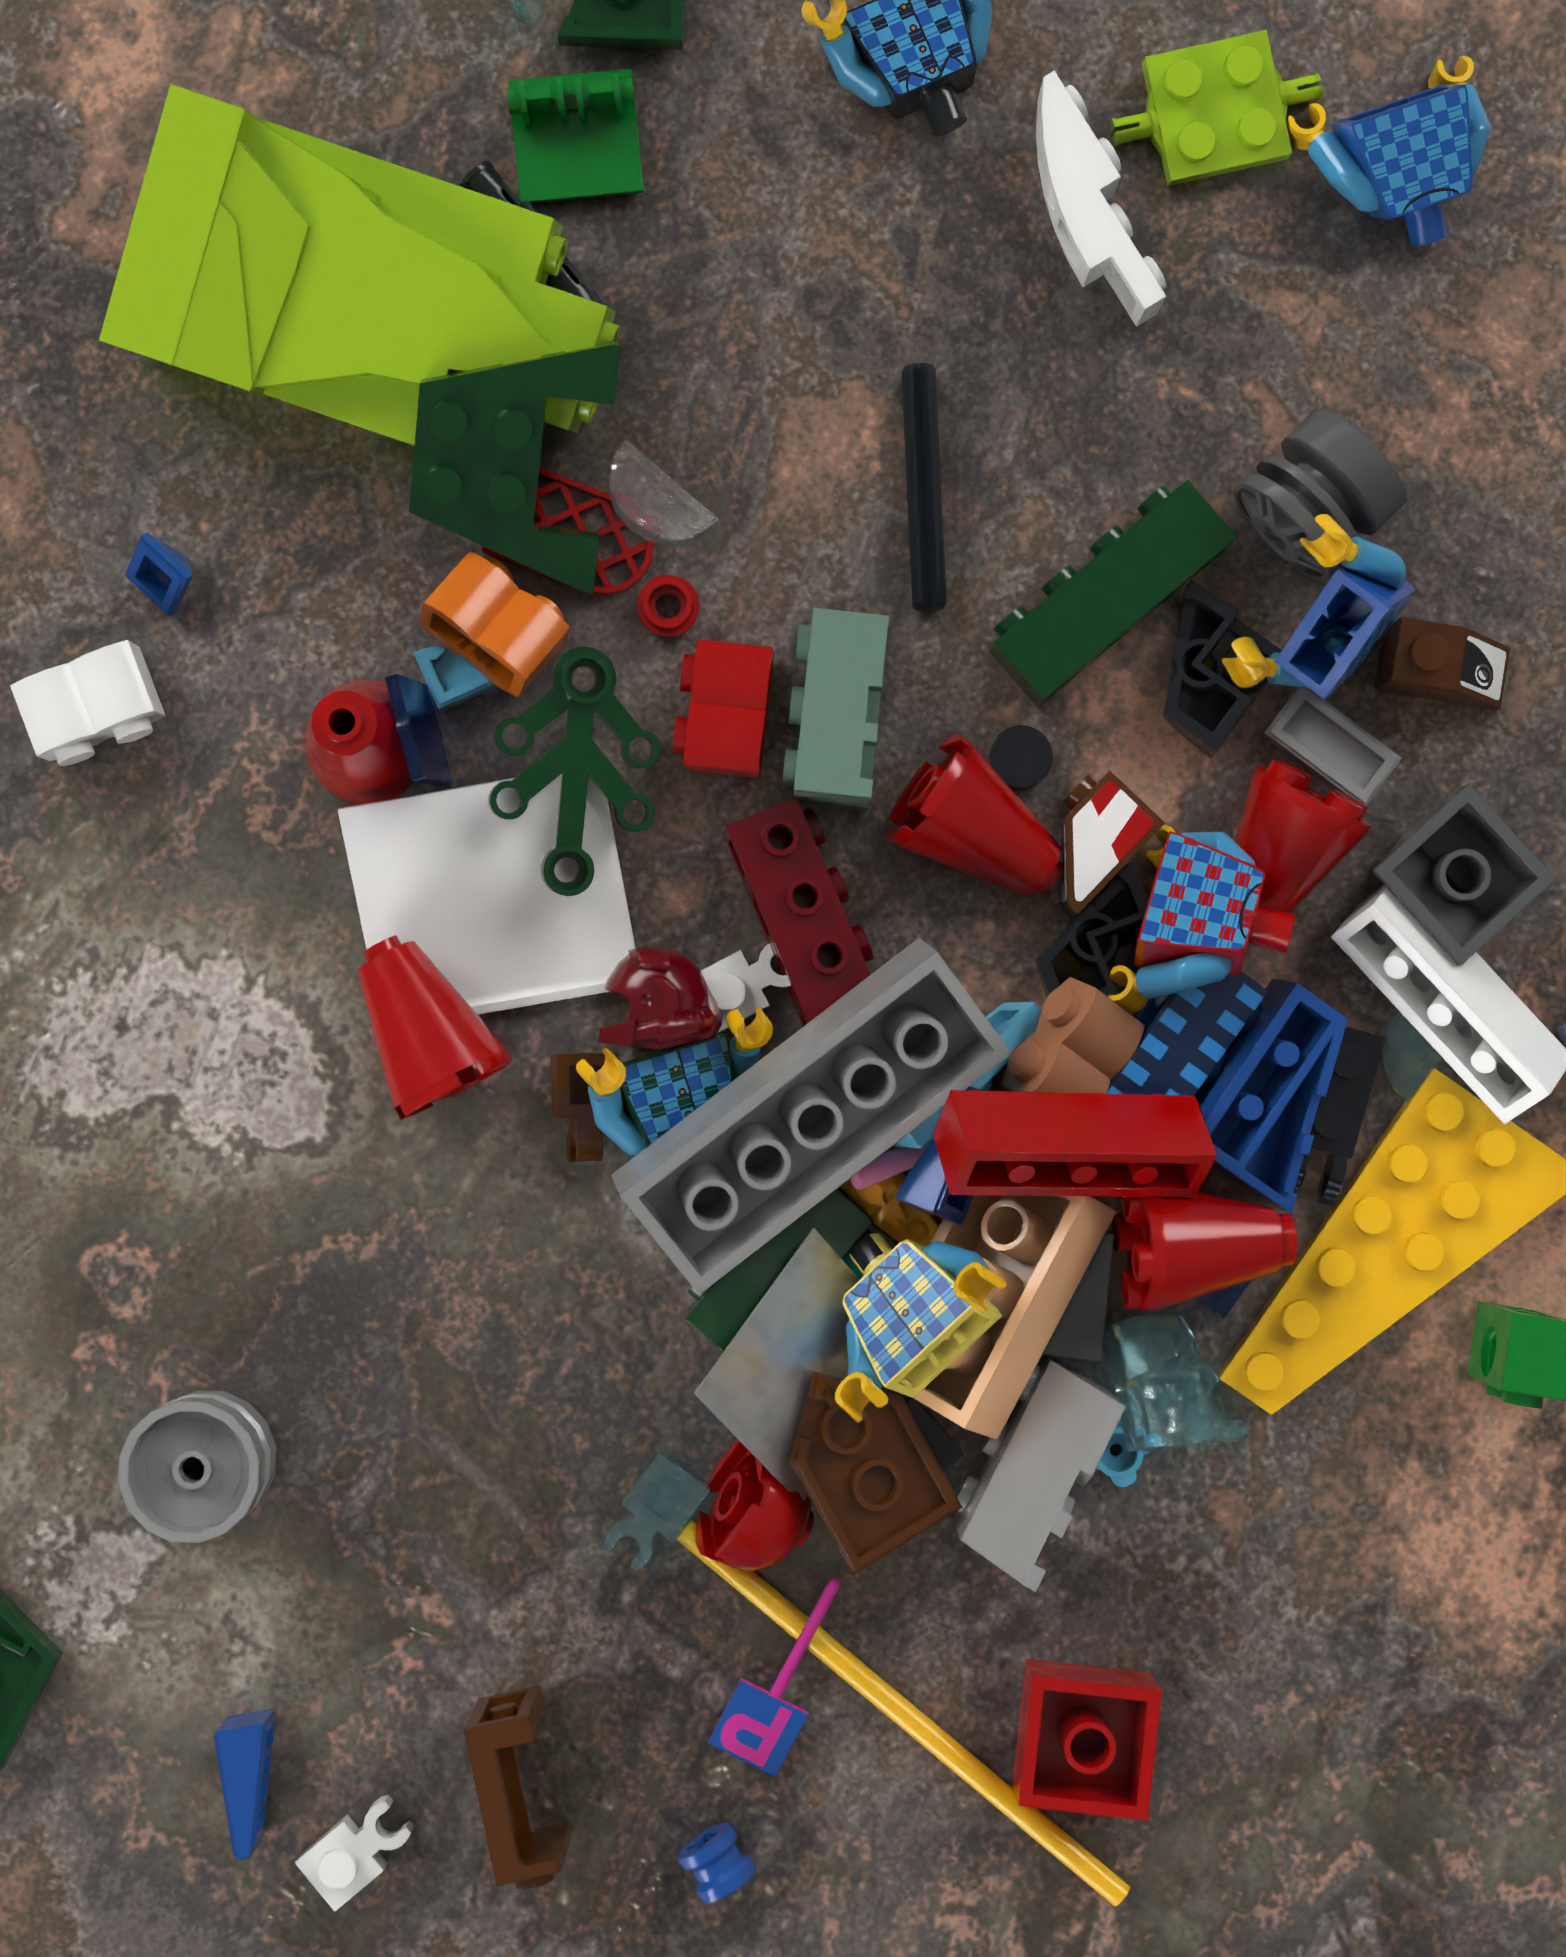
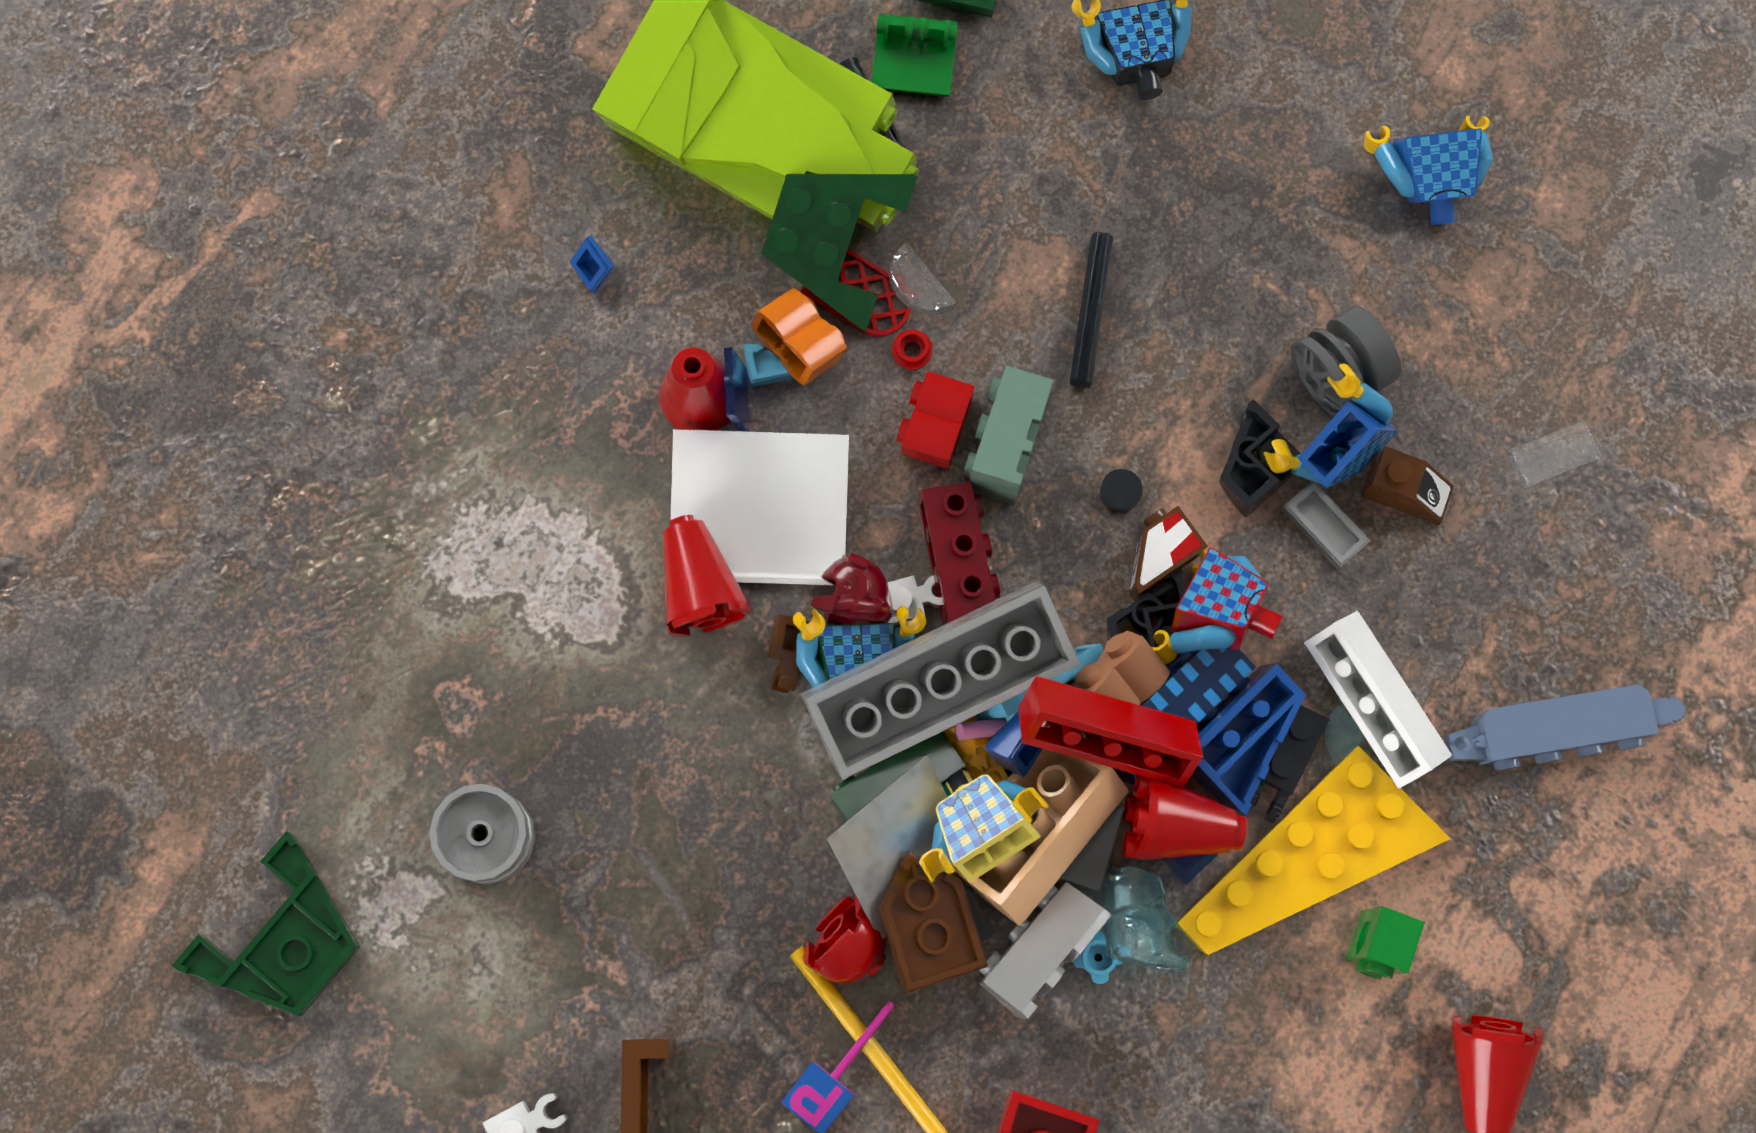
camera: 10 degrees right, 10 degrees down
white brick [10,640,166,766] -> none
blue slope [214,1709,275,1860] -> none
dark green plant [488,647,661,896] -> none
clear light blue plate [604,1449,711,1571] -> none
red cone [884,733,1064,898] -> none
dark green brick [990,480,1237,708] -> none
white slope [1036,71,1166,327] -> none
lime plate [1110,29,1323,187] -> none
red cone [1235,759,1371,913] -> none
dark grey slope [1372,784,1557,966] -> none

